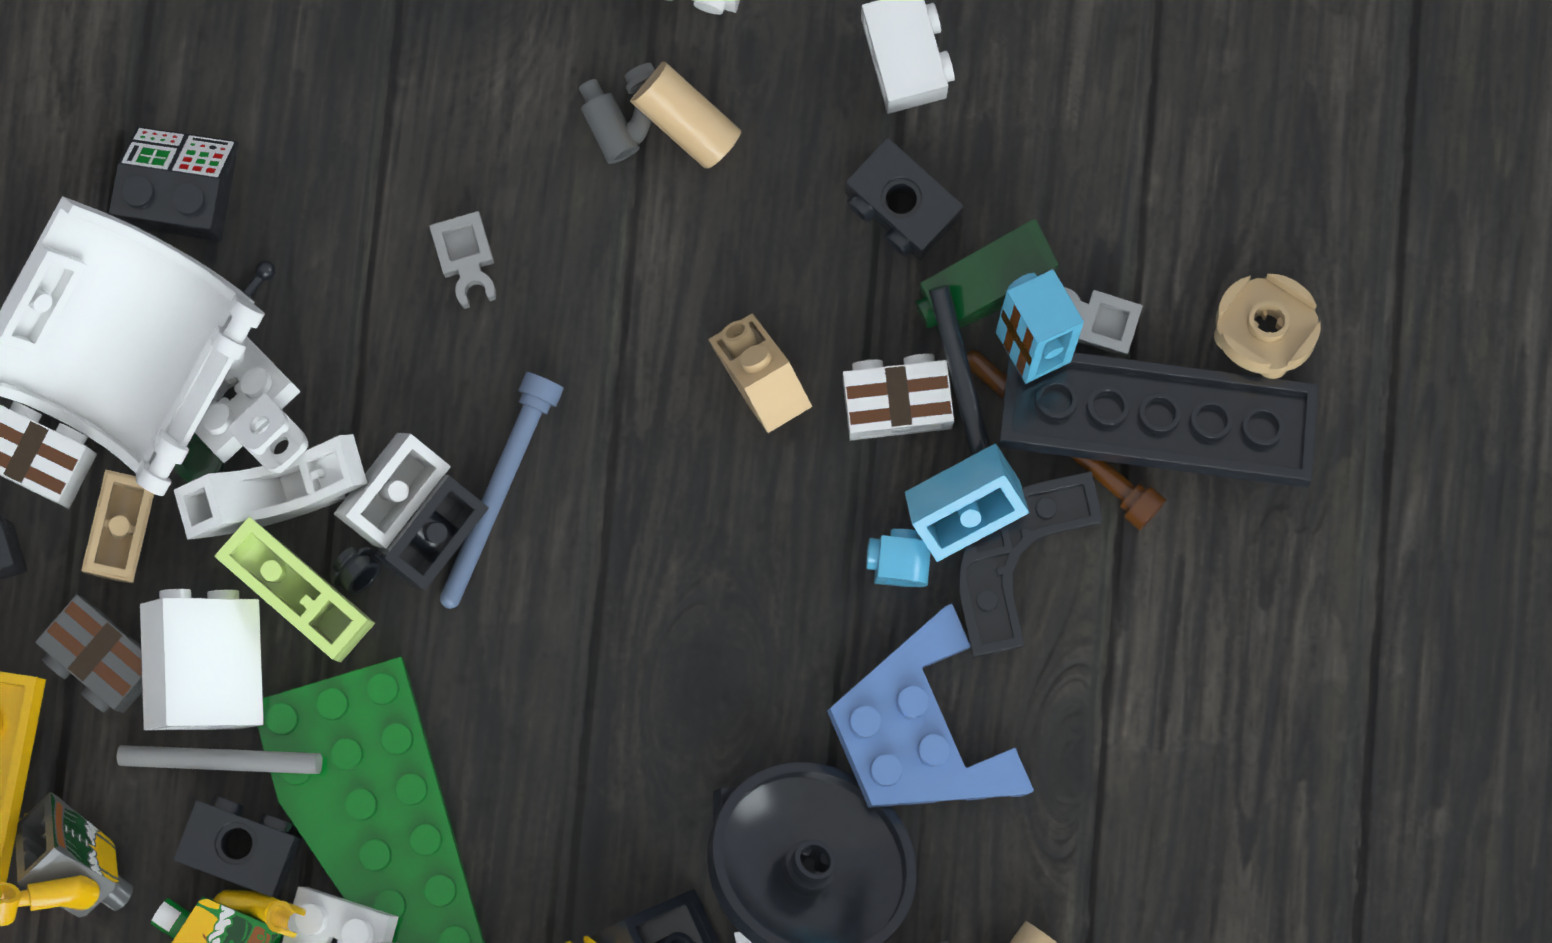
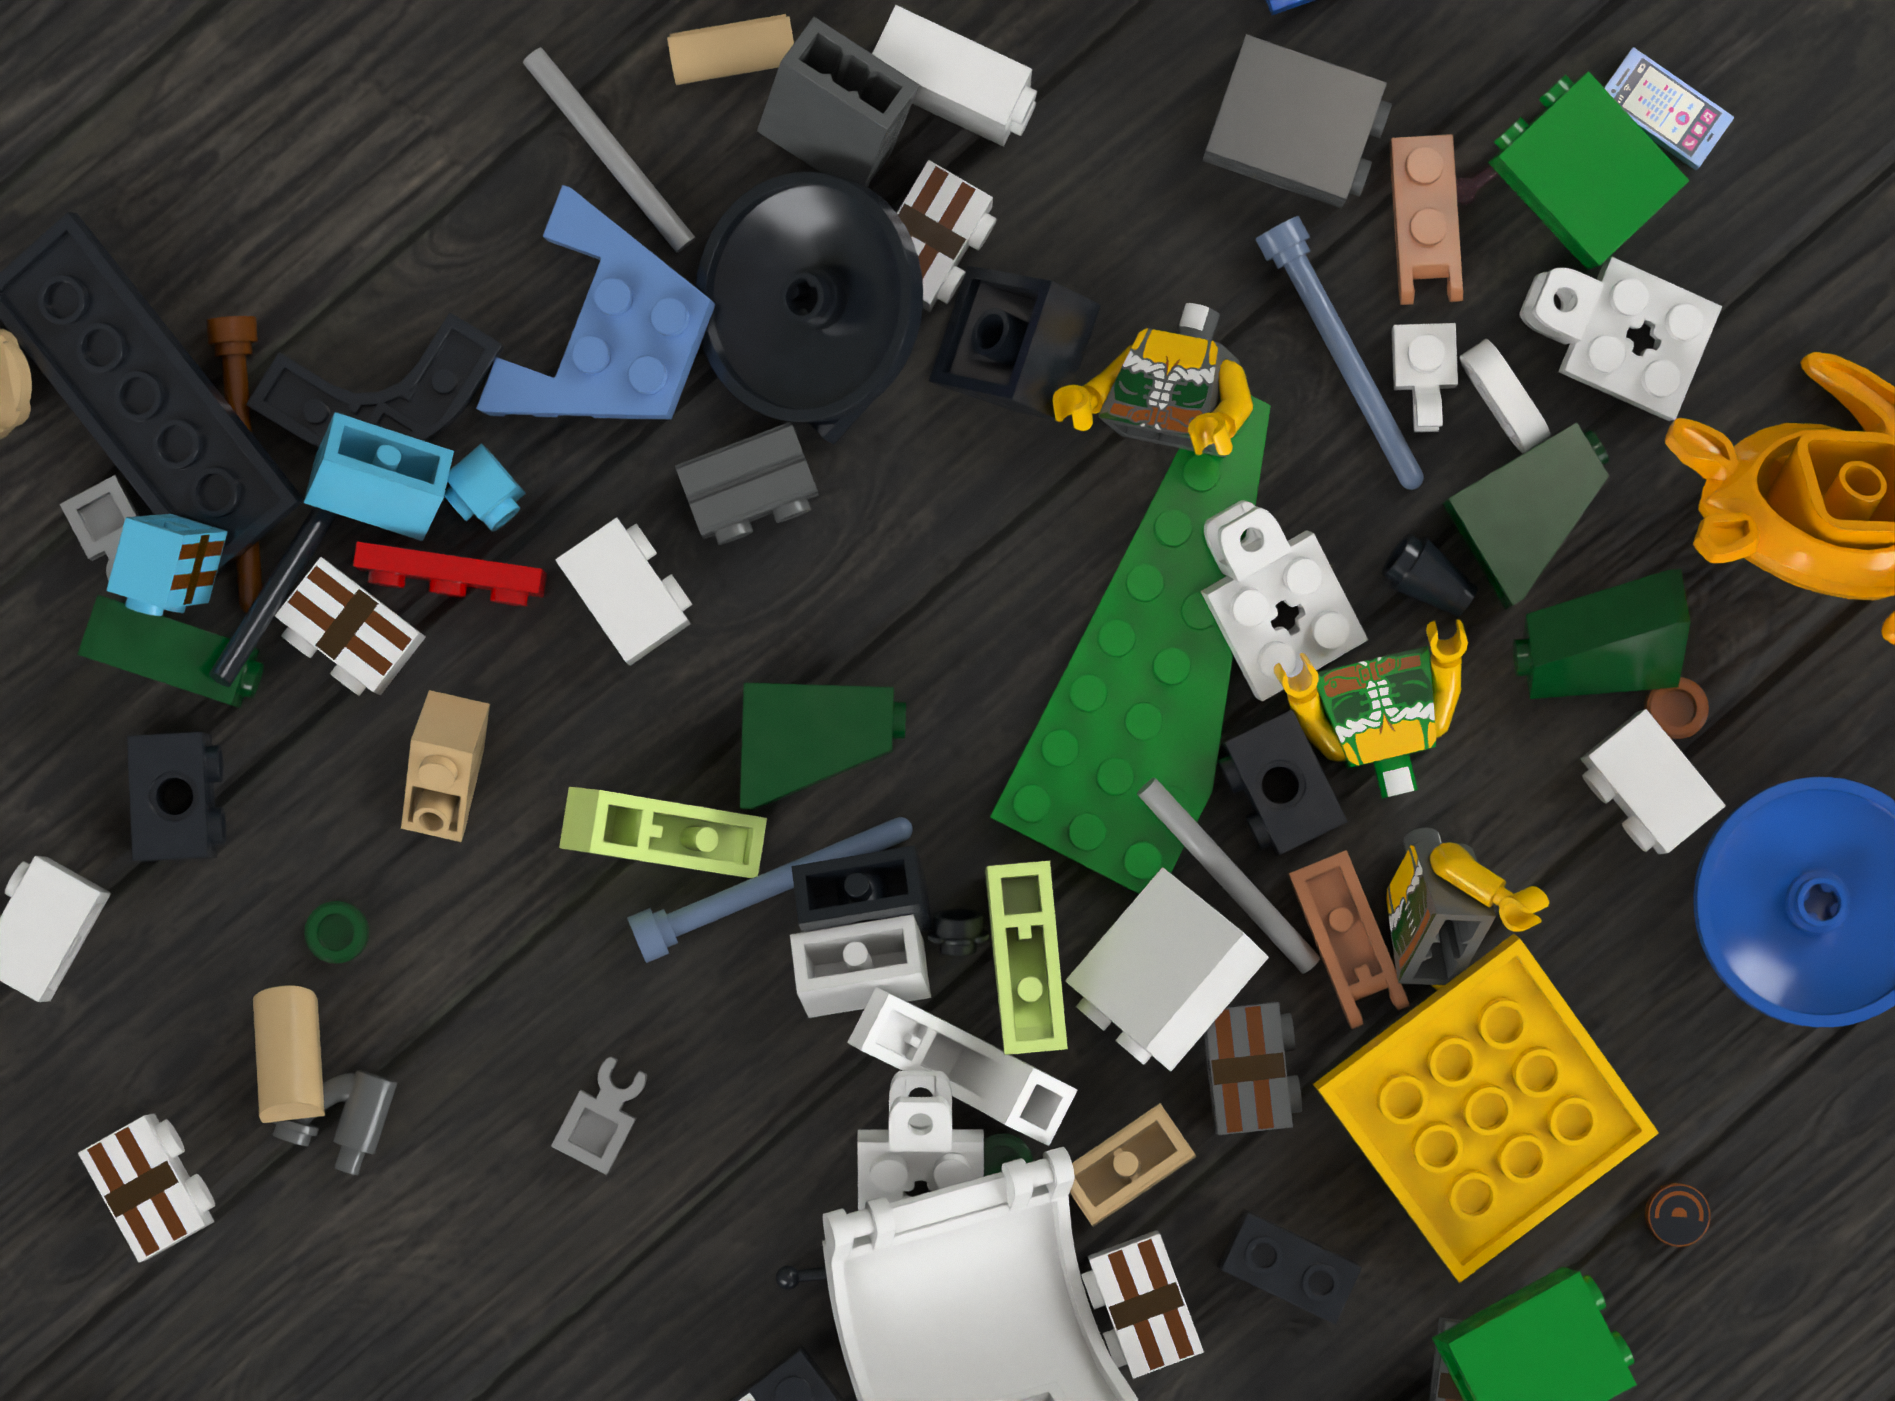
camera: 140 degrees left, 5 degrees up
none -> dark green tile [305,901,369,963]
none -> red plate [353,542,547,606]
none -> light grey bar [523,47,696,253]
none -> white brick [555,517,693,666]
none -> yellowish green slope [559,787,767,878]
none -> dark grey brick [675,422,819,545]
none -> dark green slope [740,683,906,810]
none -> nougat hinge [1287,850,1410,1029]

